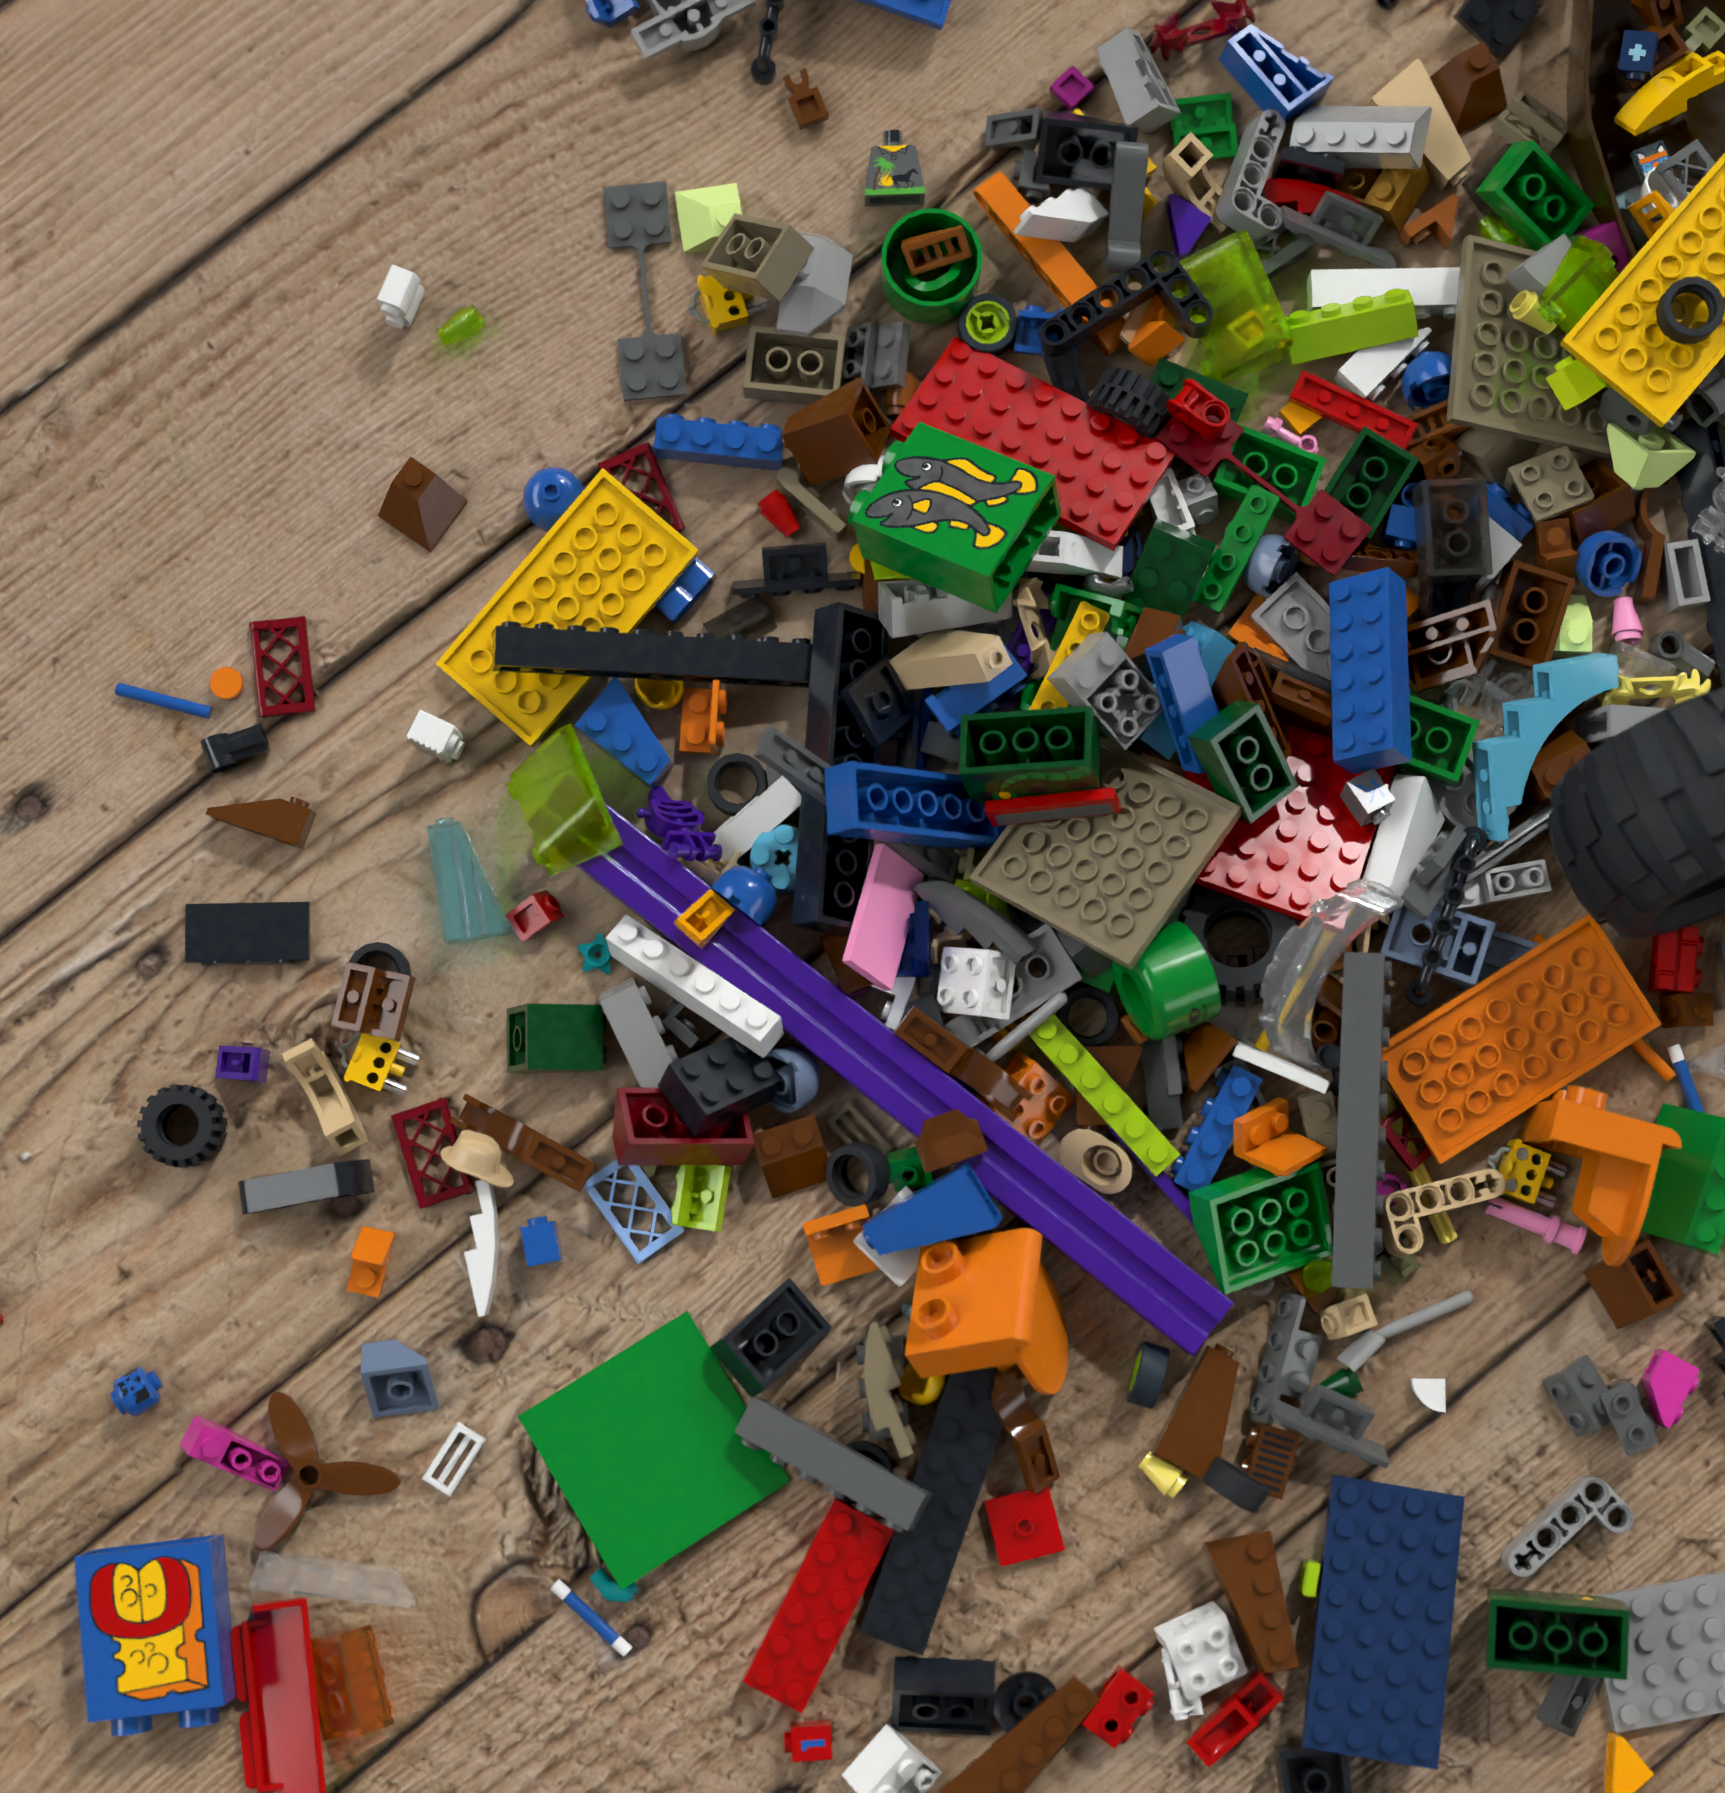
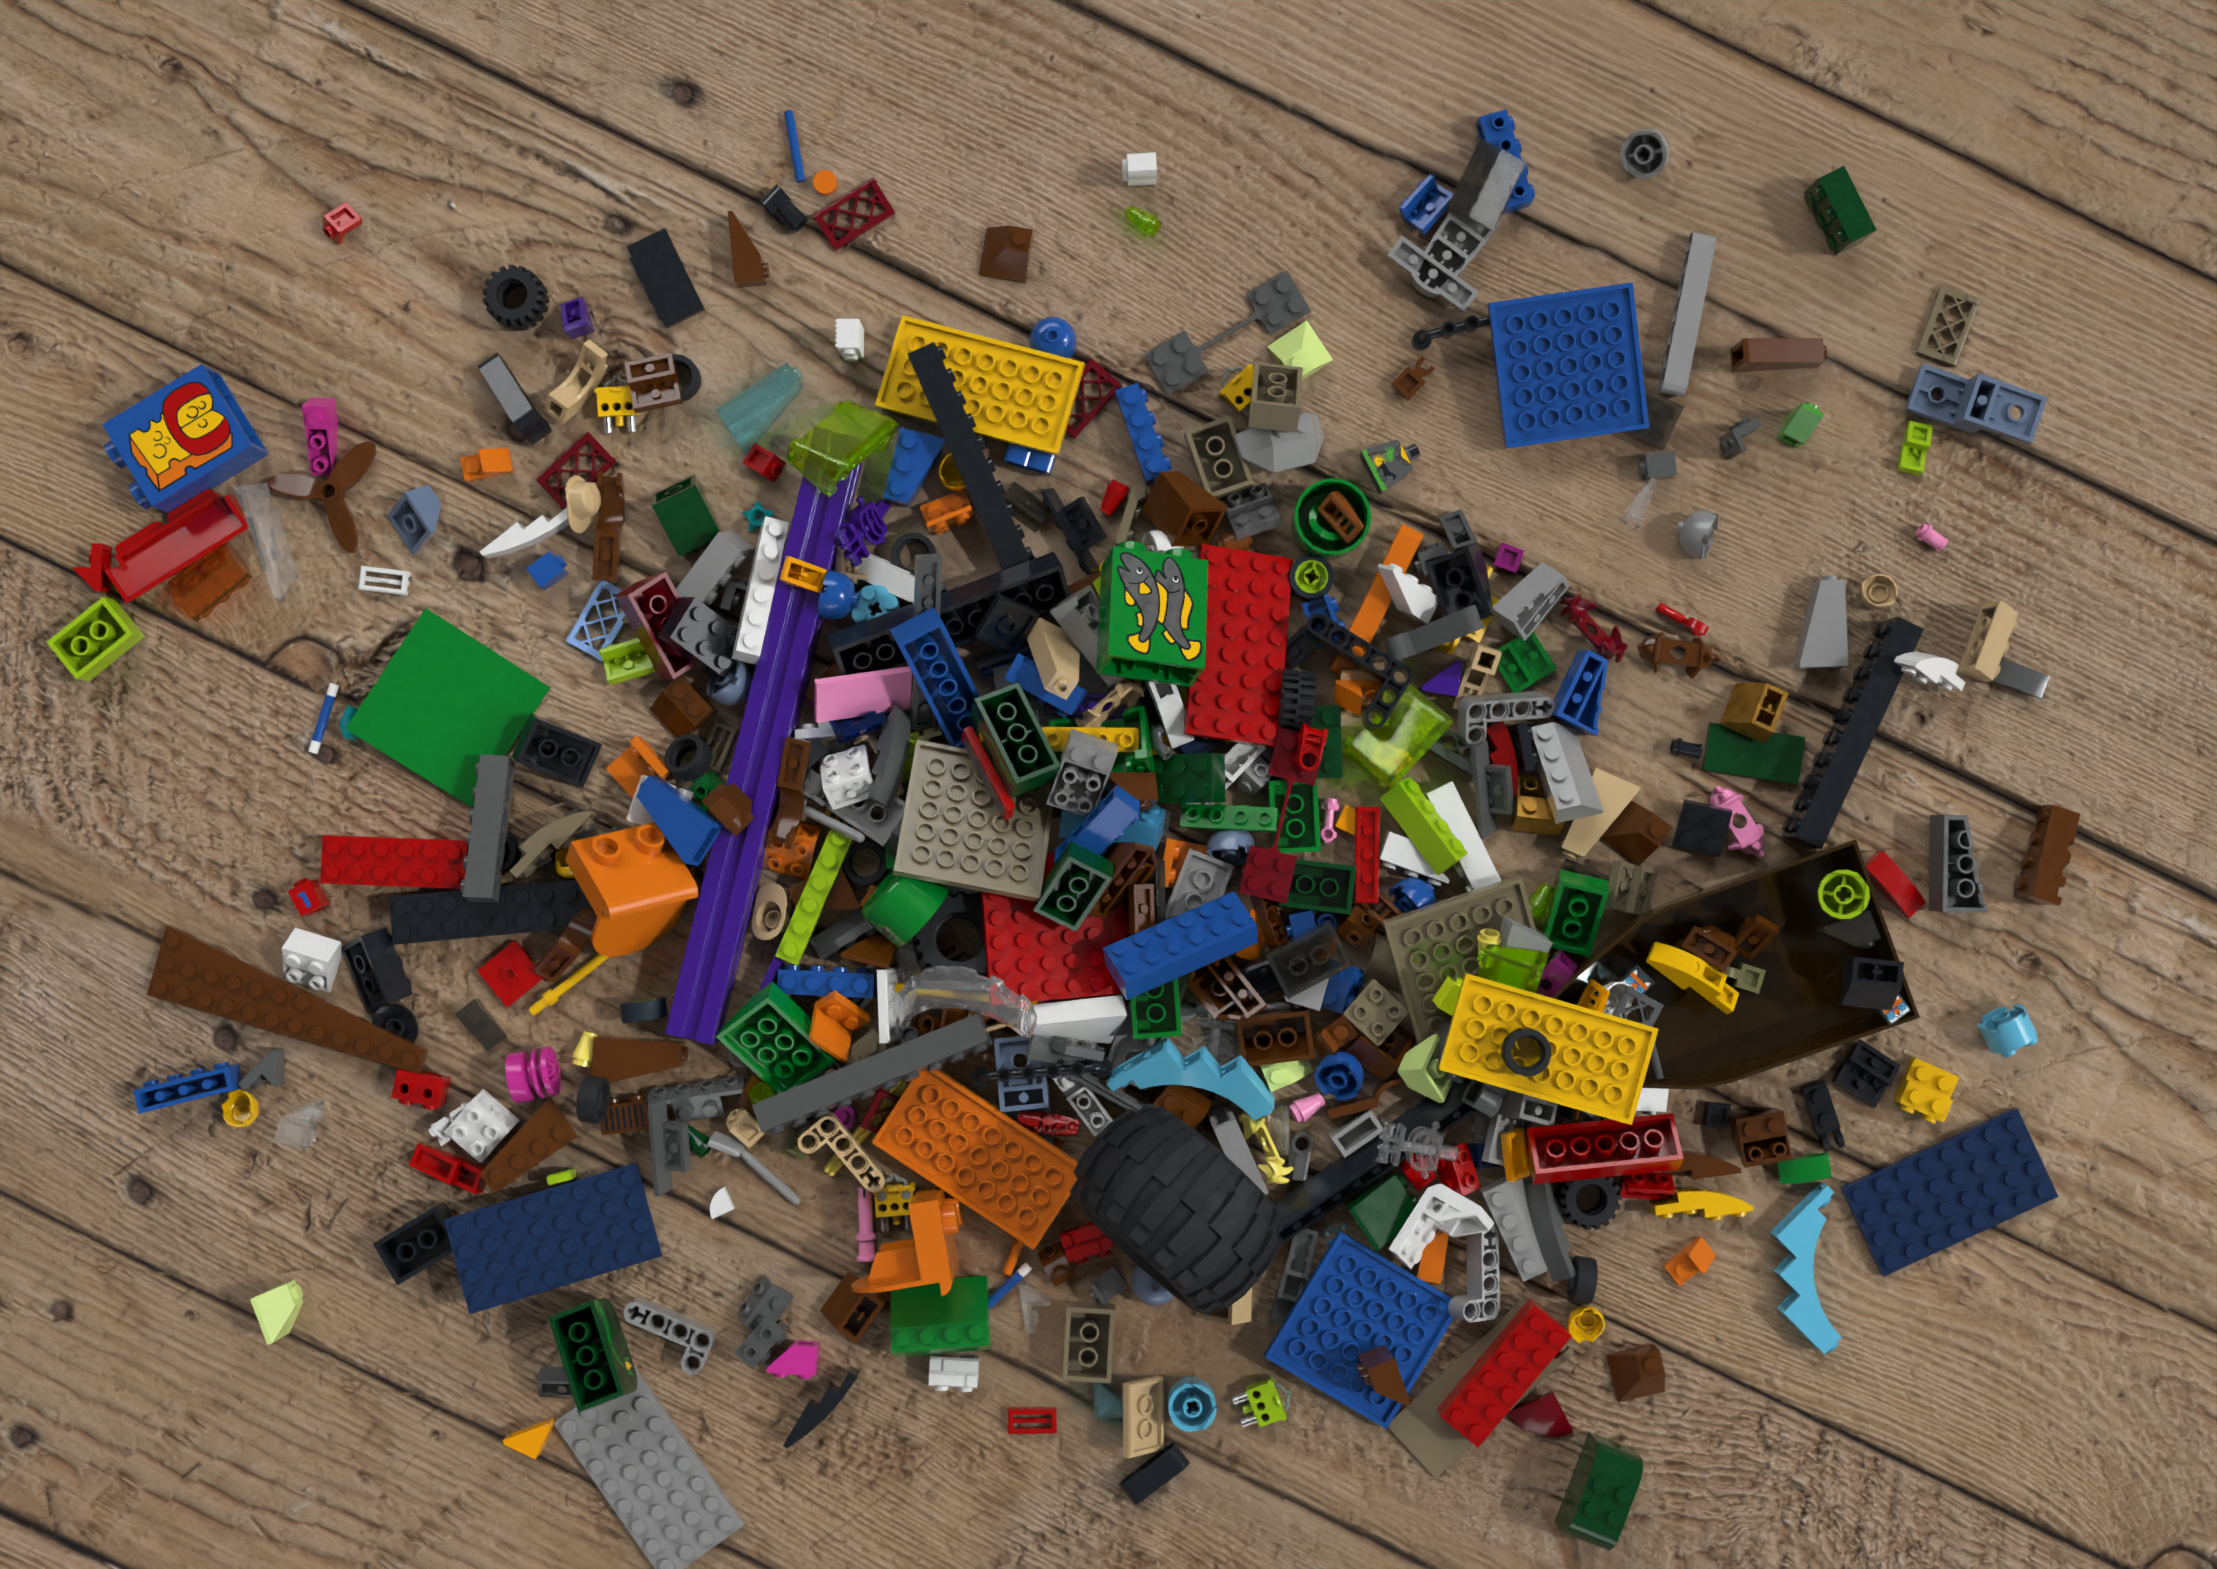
camera: 70 degrees right, 5 degrees up
blue head [110,1367,163,1417] -> none
dark grey brick [1340,768,1396,827] -> none
dark orange slope [1398,193,1458,250] -> none
dark blue brick [1618,30,1659,82] -> none
none -> clear smoke slope [455,998,507,1051]
none -> dark pink wheel [505,1046,561,1103]
none -> yellow bar [529,954,609,1016]
none -> red hinge [1017,1110,1079,1137]

